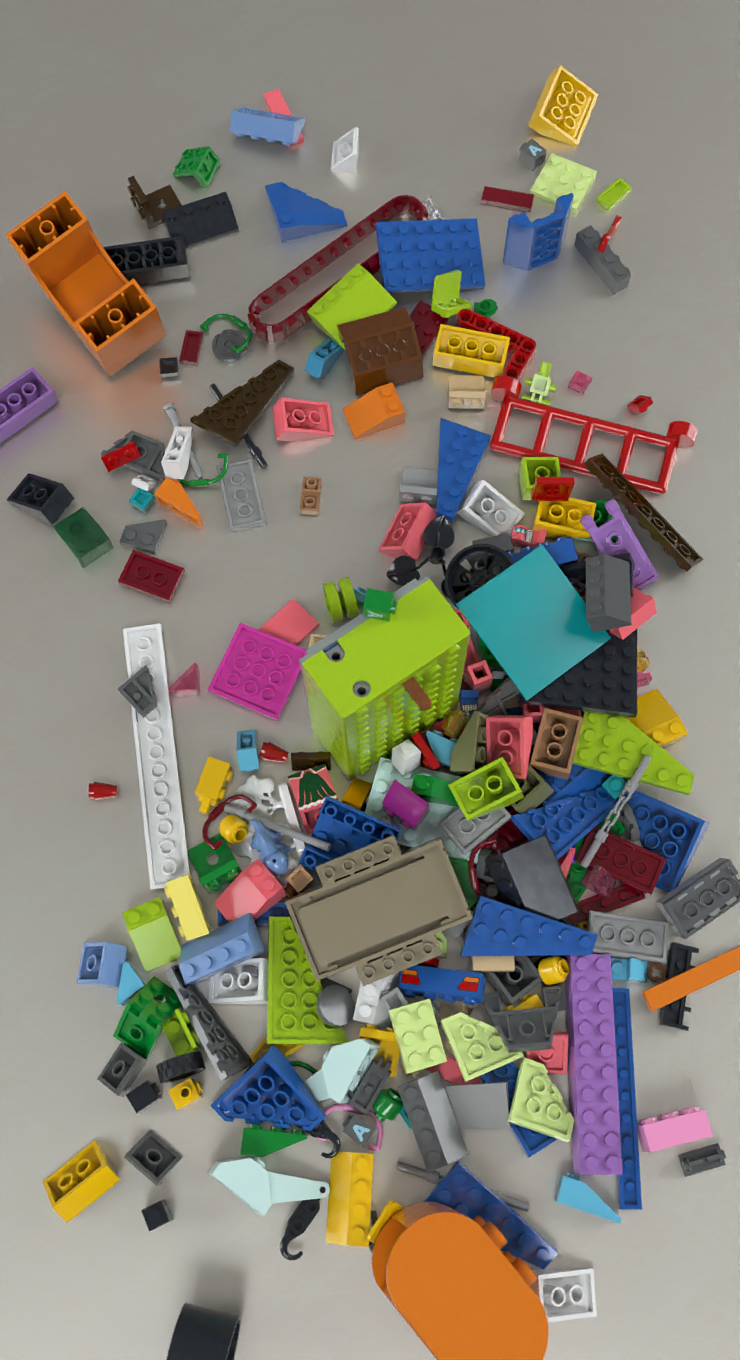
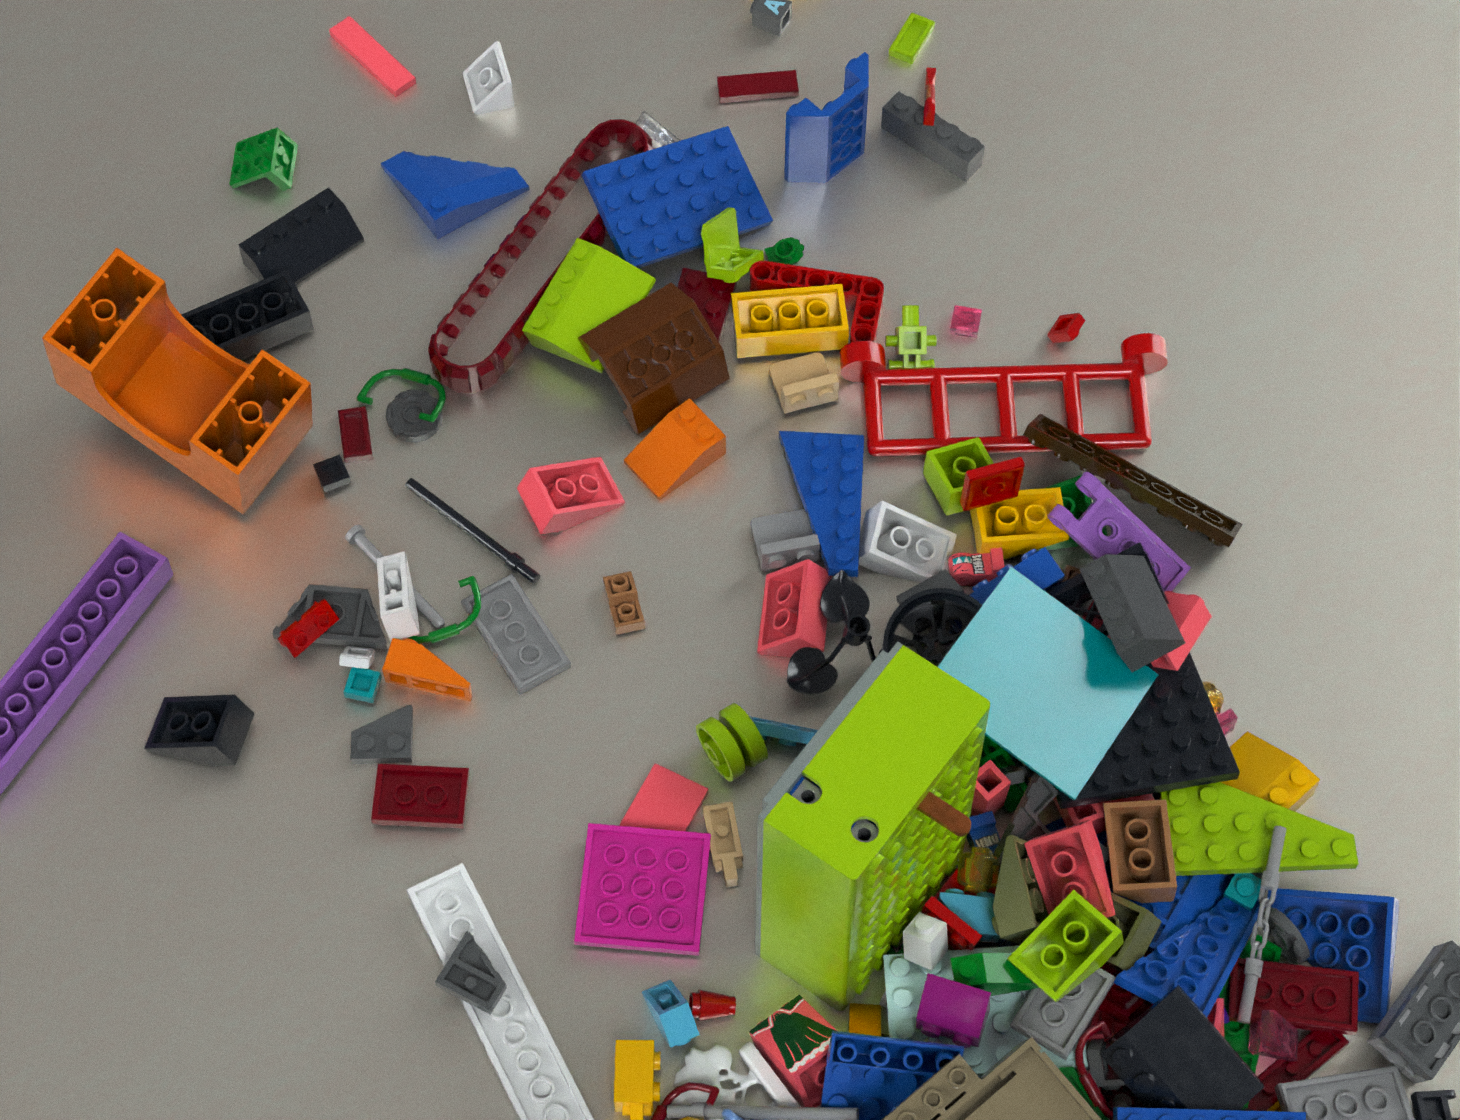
camera: 20 degrees left, 10 degrees down
clear green slope [52,507,114,568] -> none
dark brown bracket [127,176,182,230] -> none
clear pink slope [168,663,200,698] -> none
dark brown wing [190,360,294,447] -> none
medium blue slope [230,107,305,146] -> none
dark brown plate [291,751,331,771] -> none
dark azure slope [305,338,345,379] -> none
green brick [363,588,397,621] -> none
yellowish green plate [530,153,597,213] -> none

